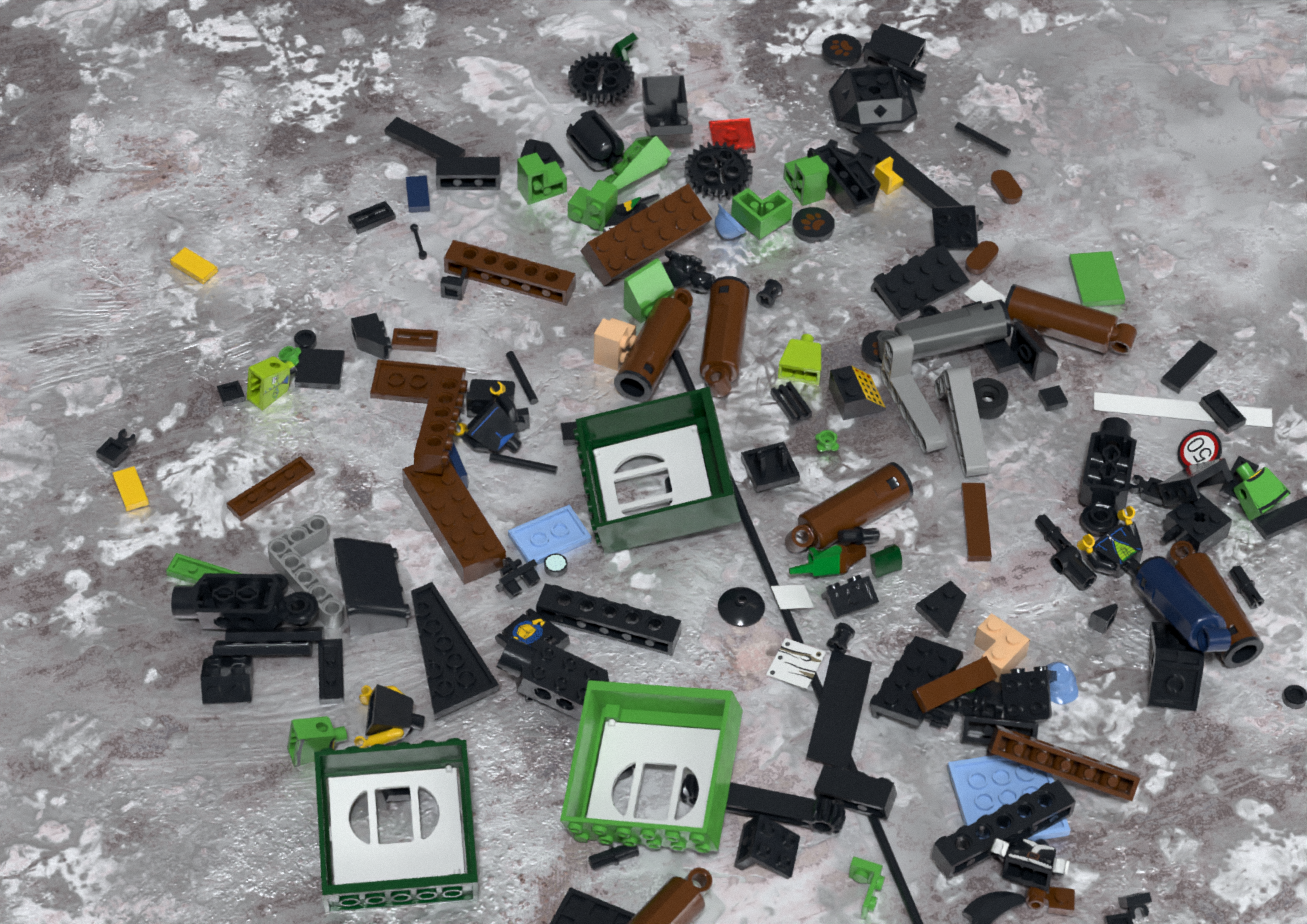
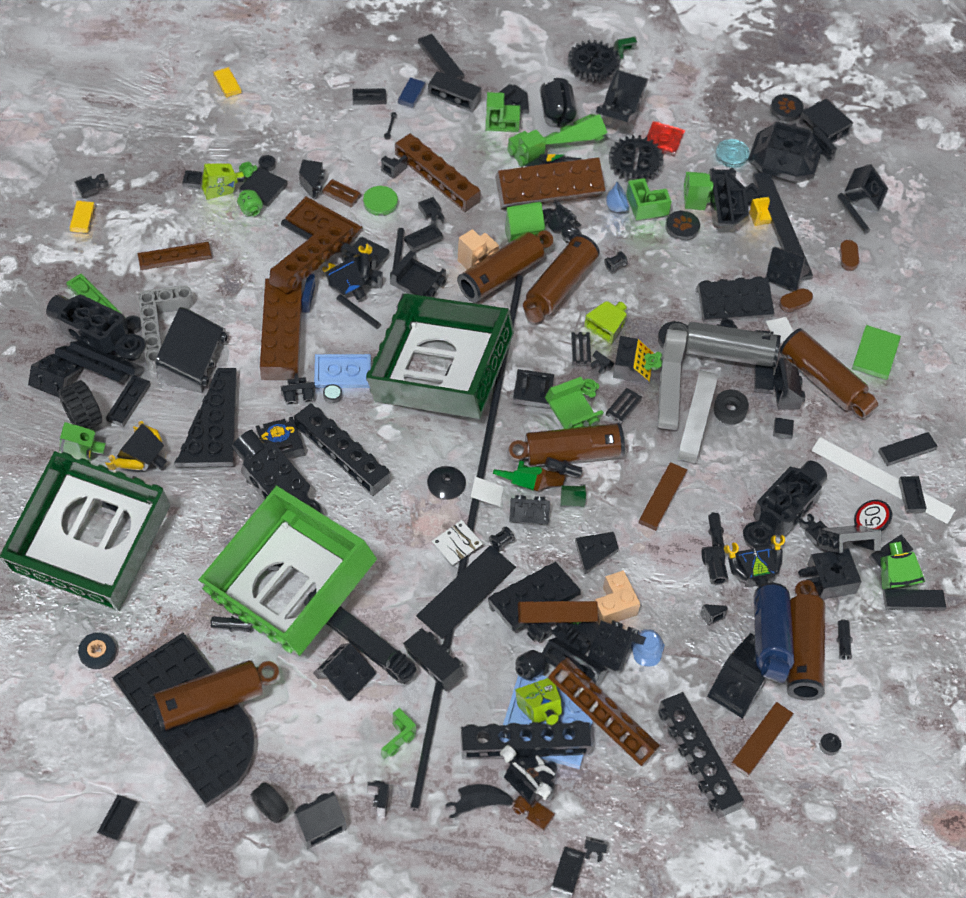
camera: 25 degrees right, 5 degrees up
none -> black tyre [59,380,102,429]
none -> bright green head [237,190,263,216]
none -> black bar [281,219,313,240]
none -> bright green tile [363,186,398,216]
none -> black panel [390,250,447,297]
none -> black plate [404,223,443,252]
none -> black plate [418,197,444,225]
none -> black head [515,650,546,681]
none -> lime torso [515,678,562,725]
none -> bright green panel [545,377,604,429]
none -> black tile [591,350,615,374]
none -> black tile [606,388,642,425]
none -> bright green plate [644,351,662,370]
none -> black brick [658,692,744,819]
none -> clear light blue tile [715,139,750,168]
none -> reddish brown tile [731,701,794,777]
none -> black slope [844,164,888,212]

